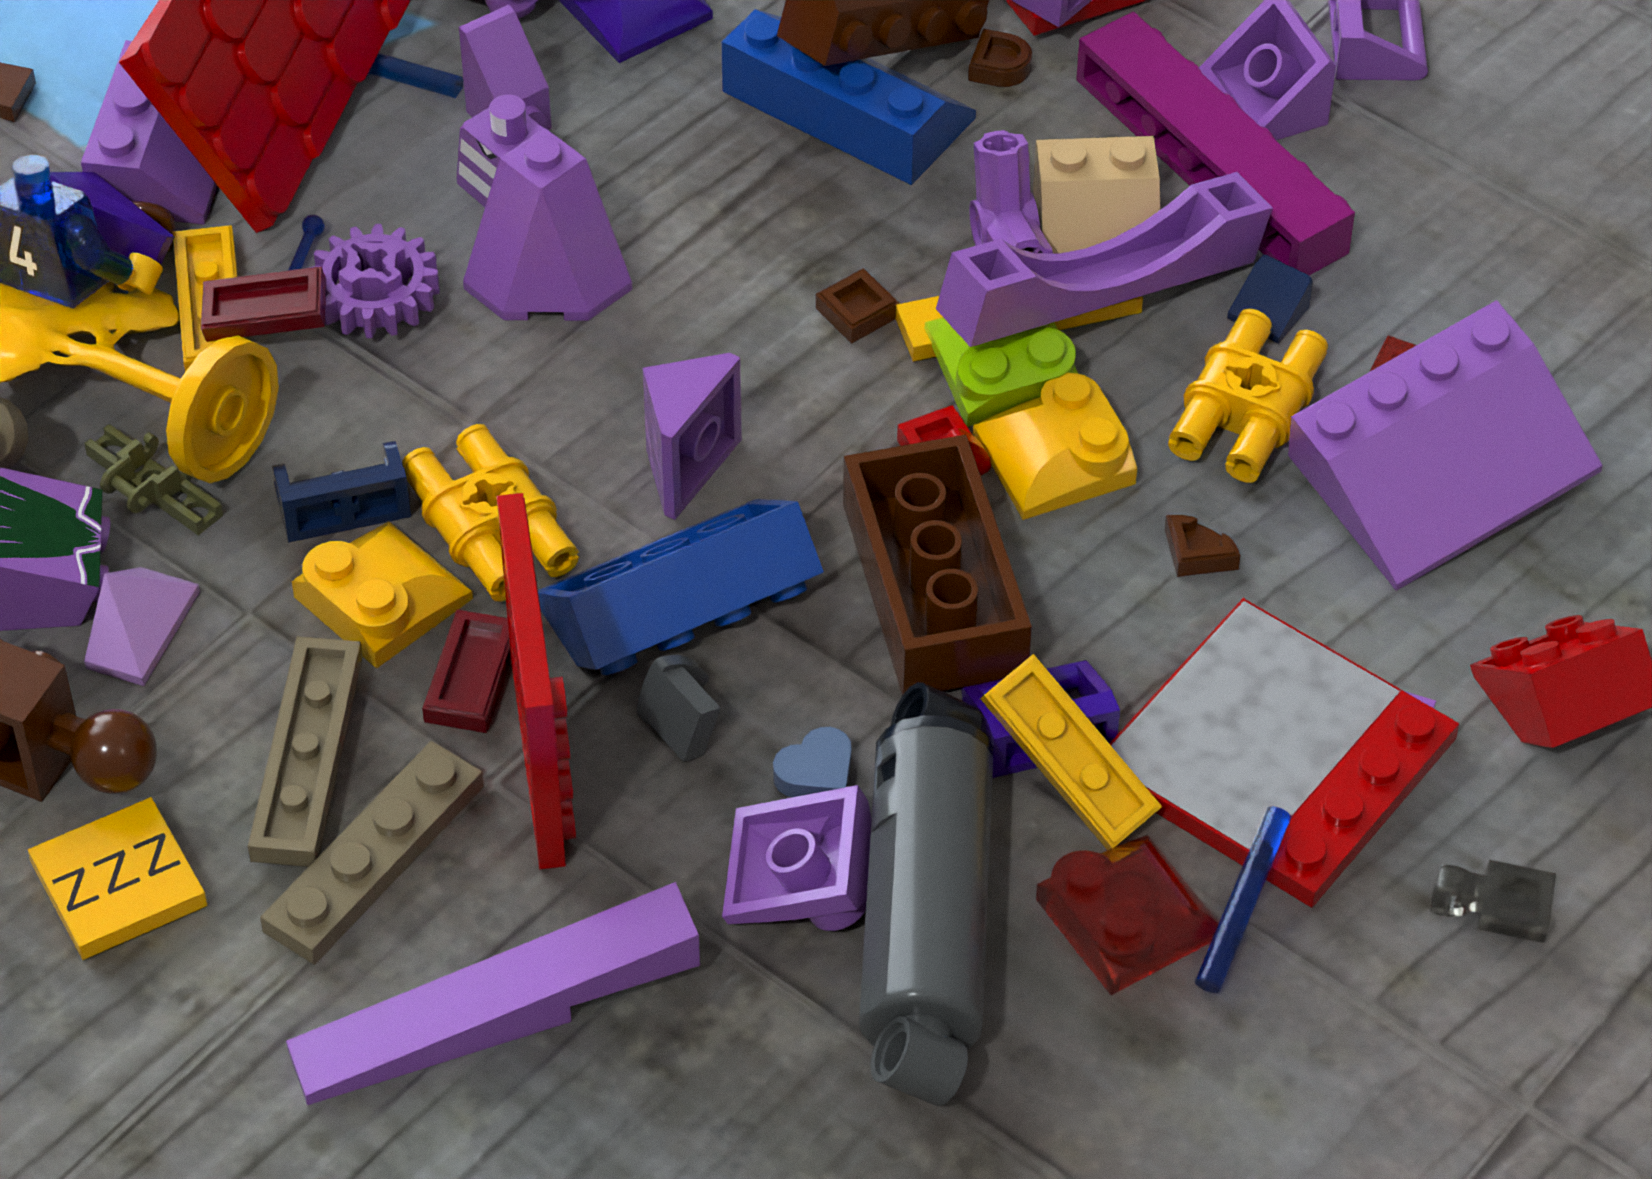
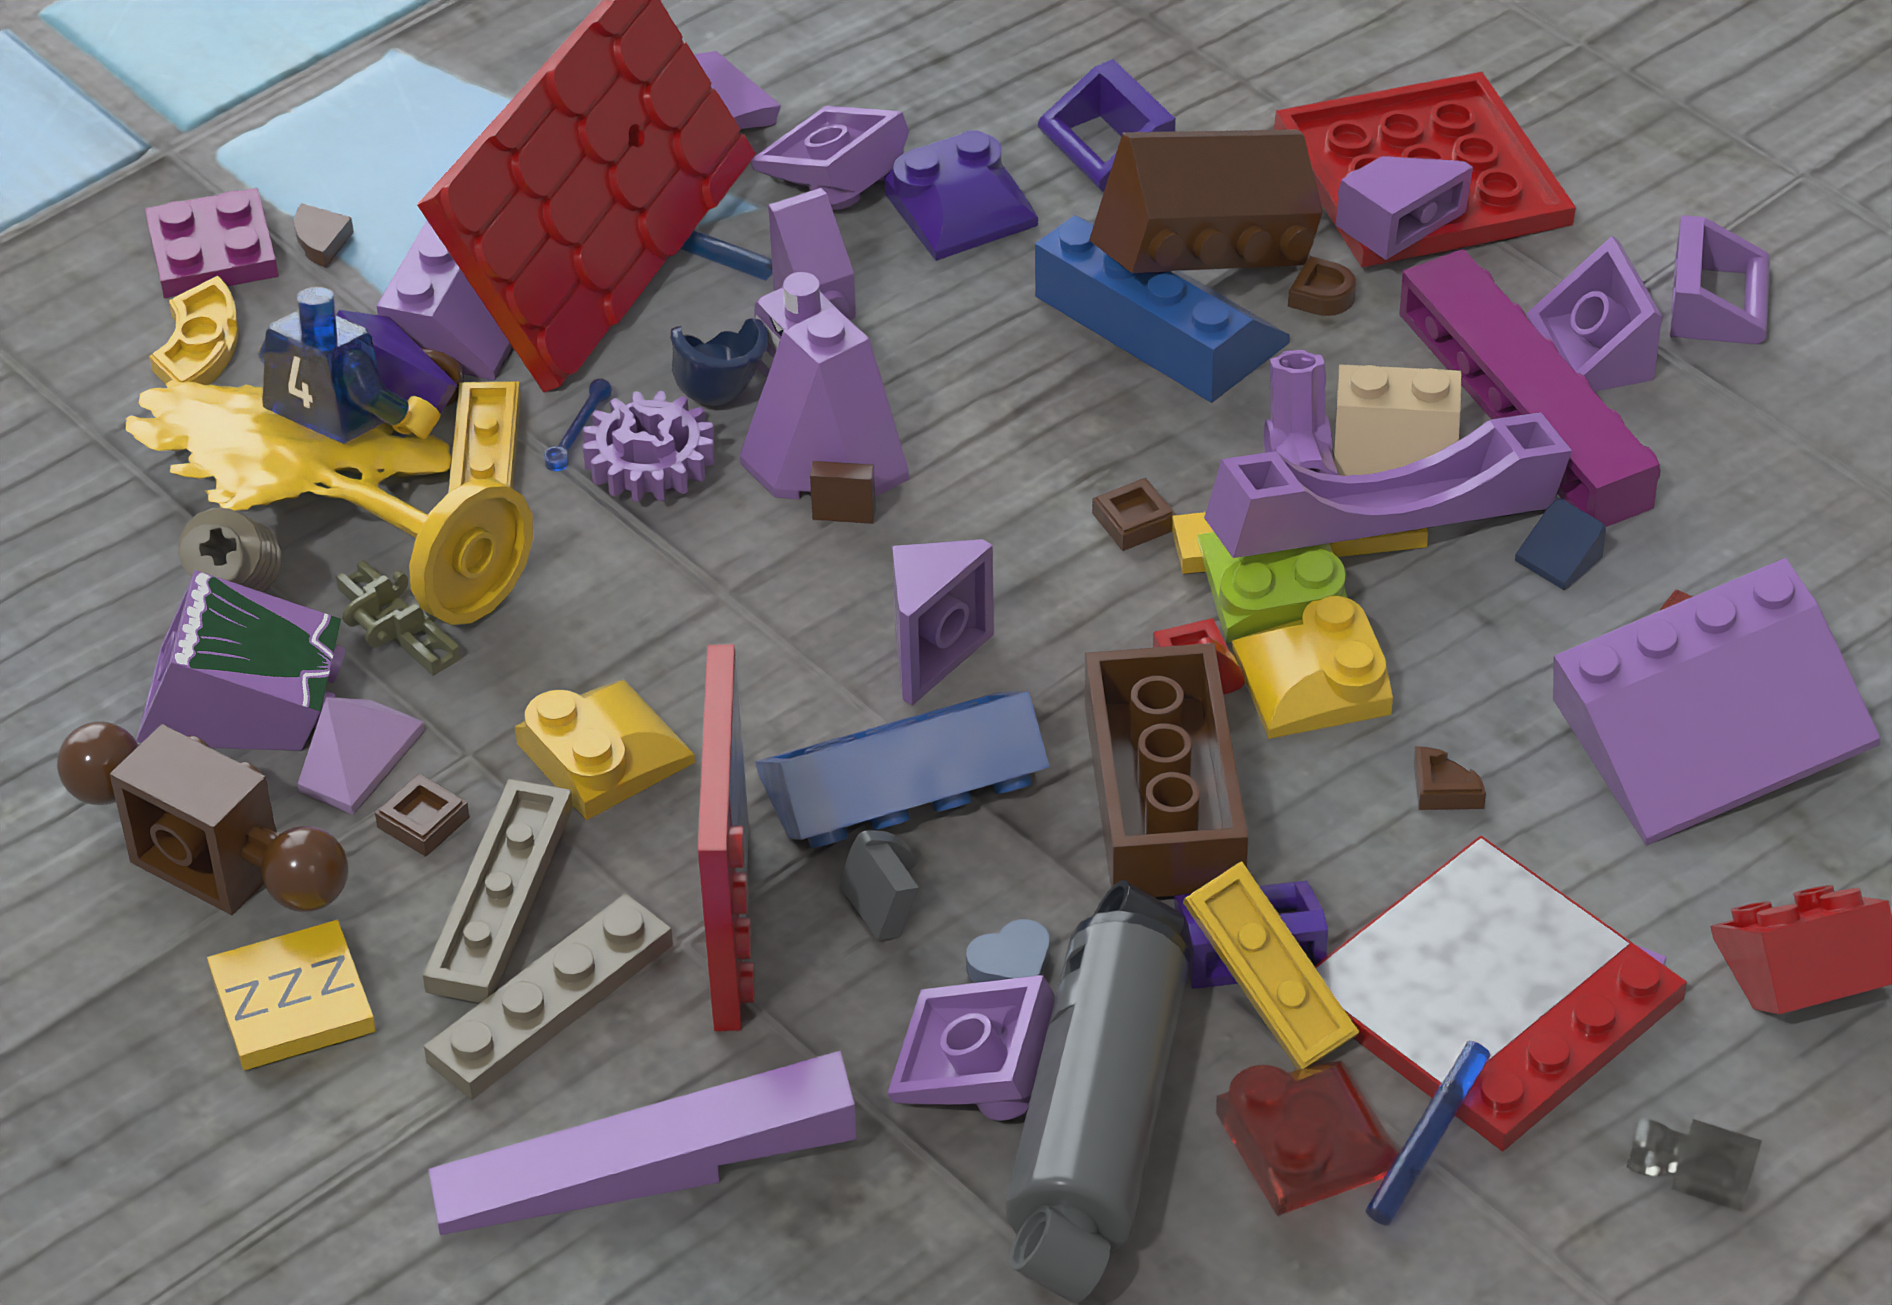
camera: 10 degrees right, 5 degrees down
dark red tile [201,267,327,342] -> none
dark blue hinge [272,441,411,543] -> none
yellow pin [402,424,579,602] -> none
dark red tile [422,609,511,734] -> none
yellow pin [1168,309,1328,483] -> none
none -> reddish brown tile [375,774,470,857]
none -> dark blue hair [670,318,768,406]
none -> reddish brown tile [810,461,876,524]

